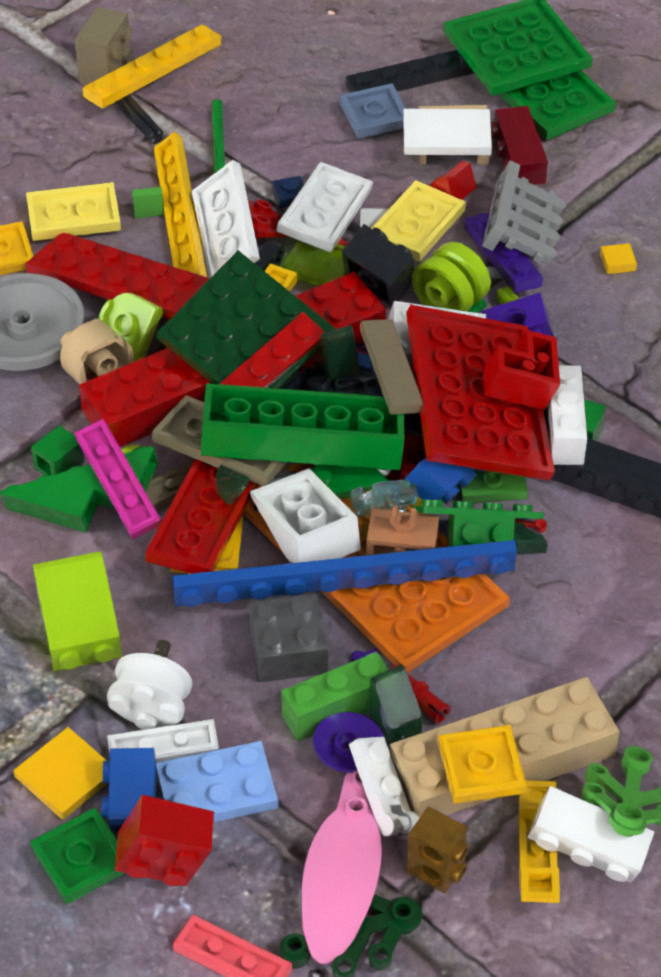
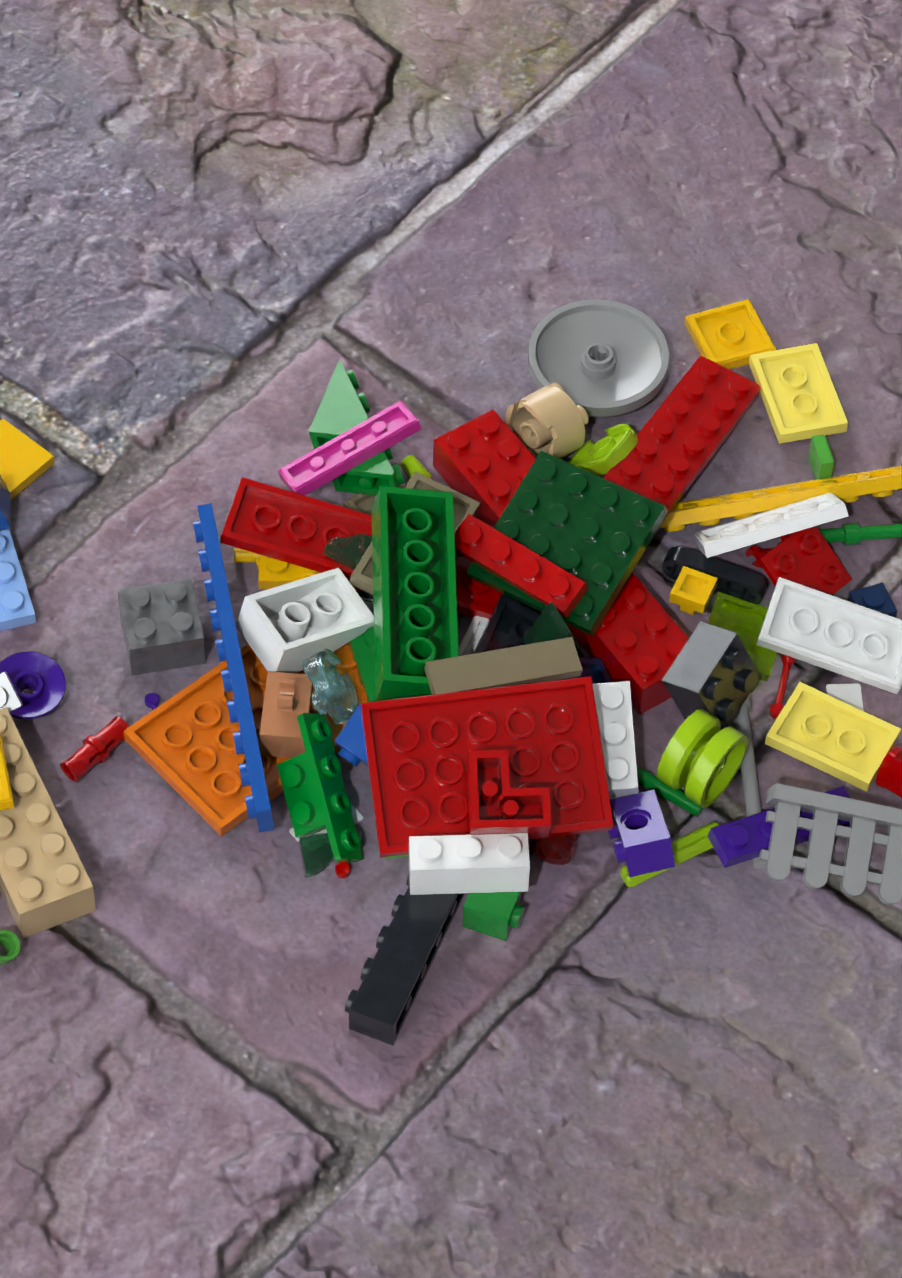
camera: 85 degrees right, 5 degrees up
green brick [31,425,85,475] -> none
lime slope [33,551,122,671] -> none
white wheel [107,640,192,730] -> none
white tile [107,719,219,763] -> none
bright green brick [281,652,393,742] -> none
slope [369,664,423,749] -> none
yellow tile [600,243,637,274] -> none

